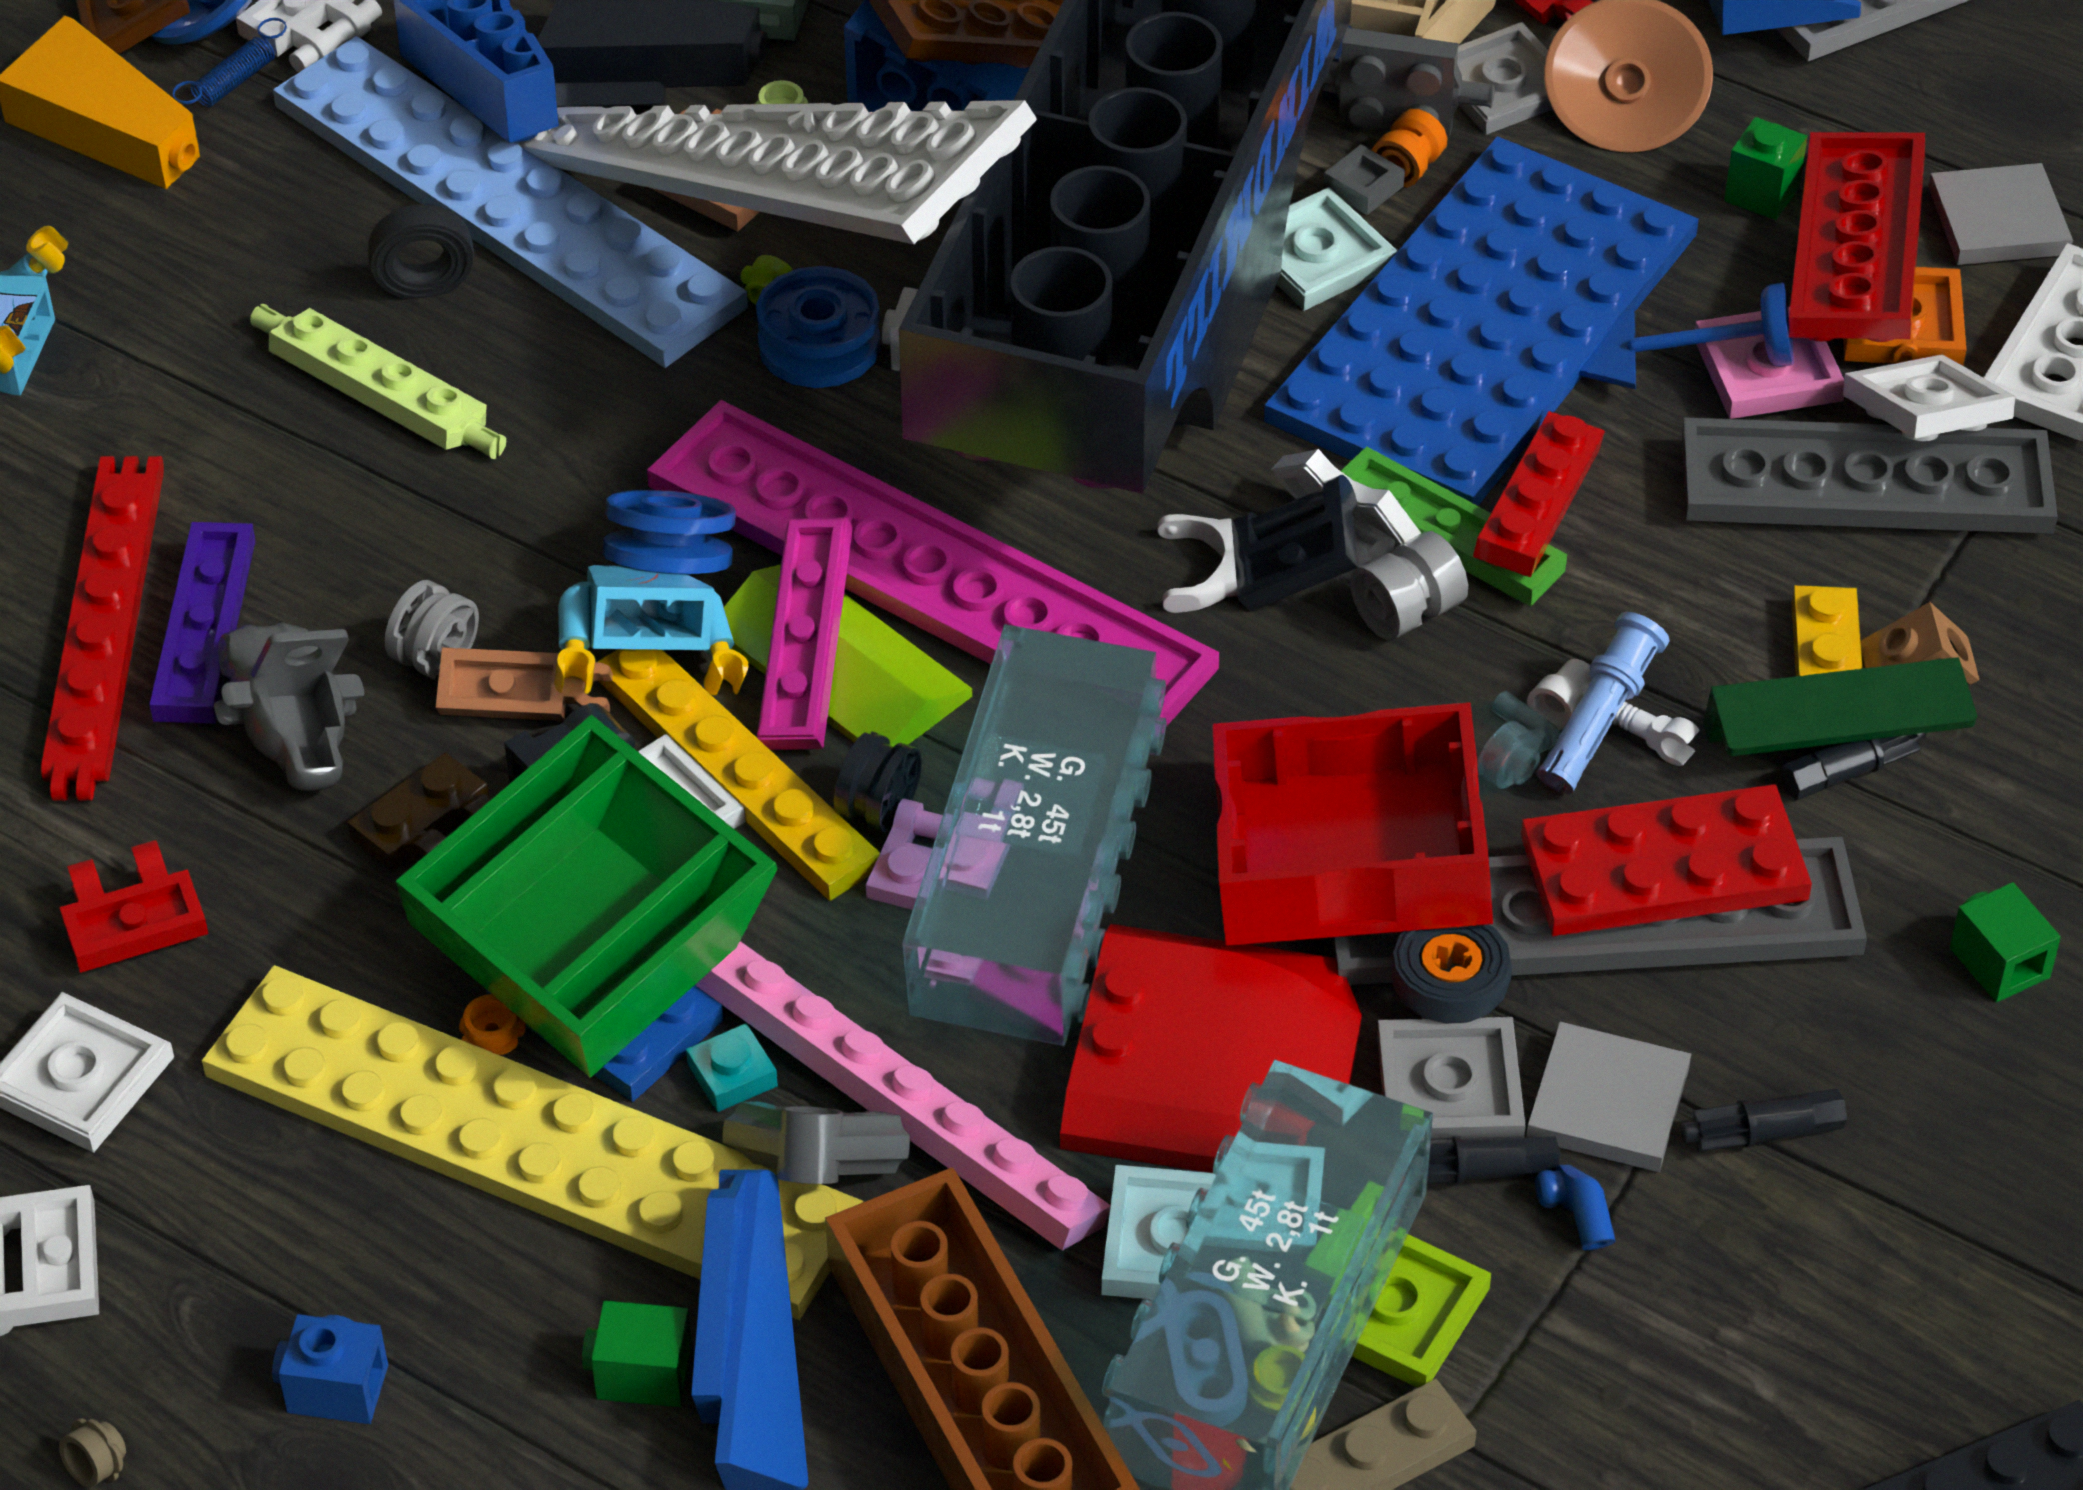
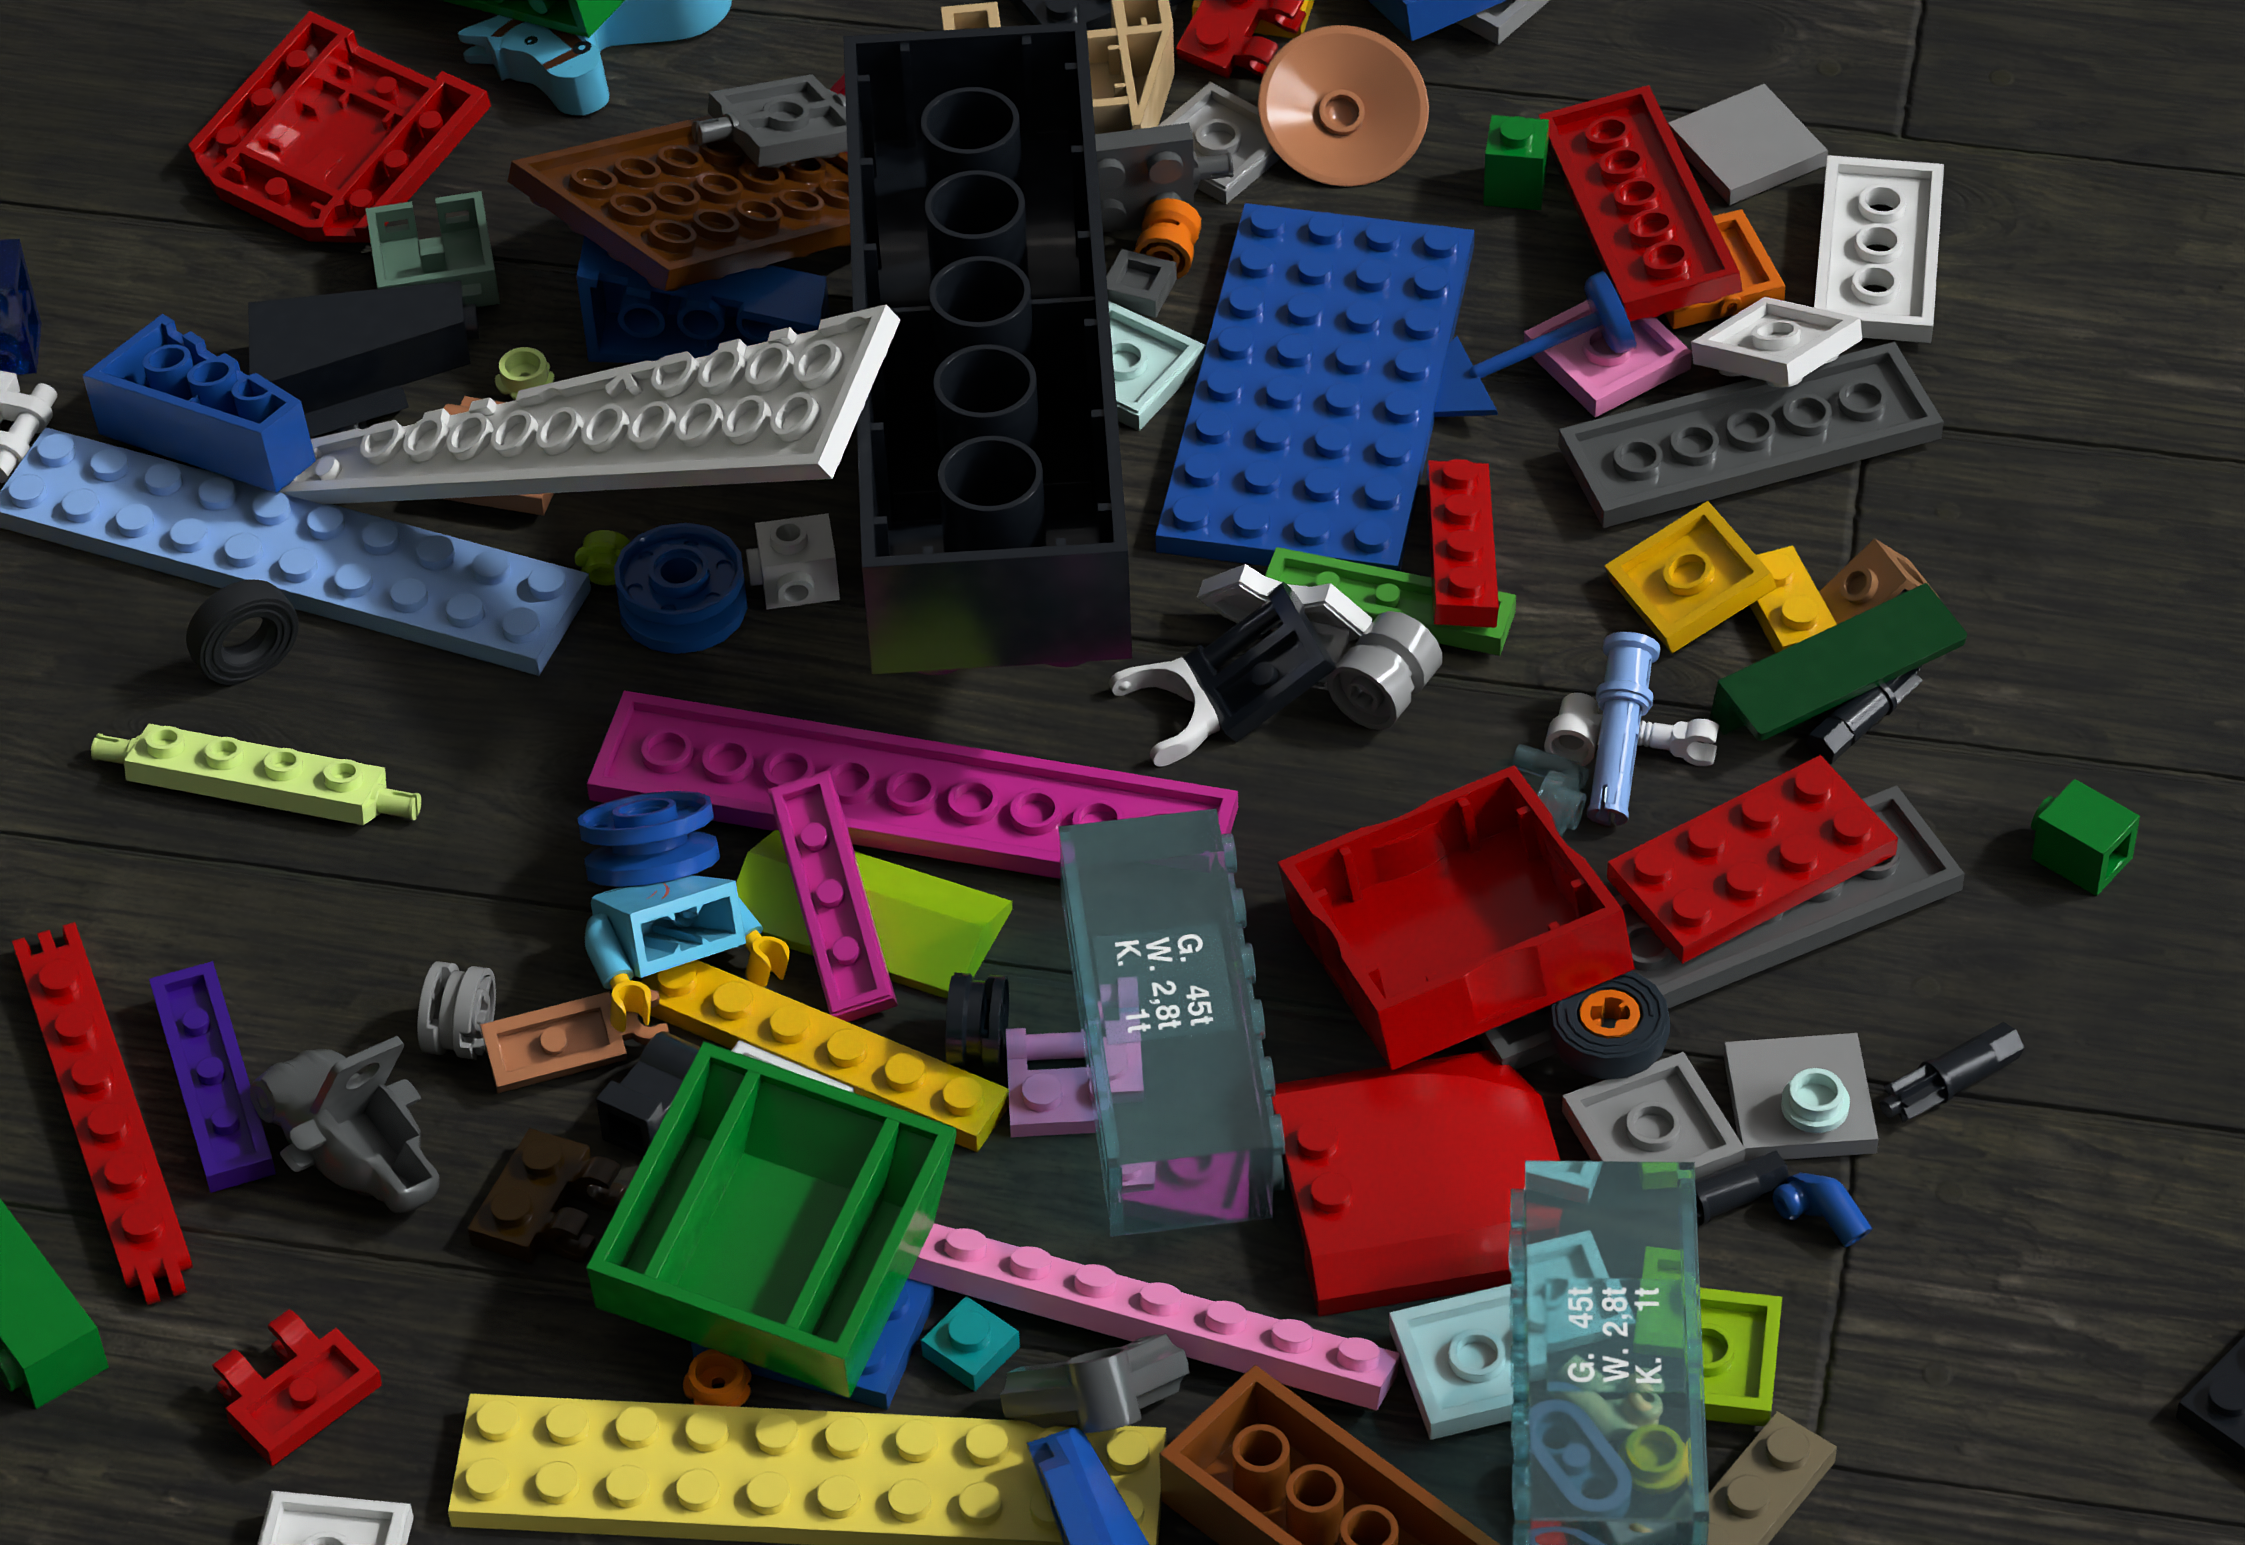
camera: 20 degrees left, 0 degrees up
none -> yellow plate [1604,501,1777,653]
none -> light aqua plate [1781,1068,1850,1133]

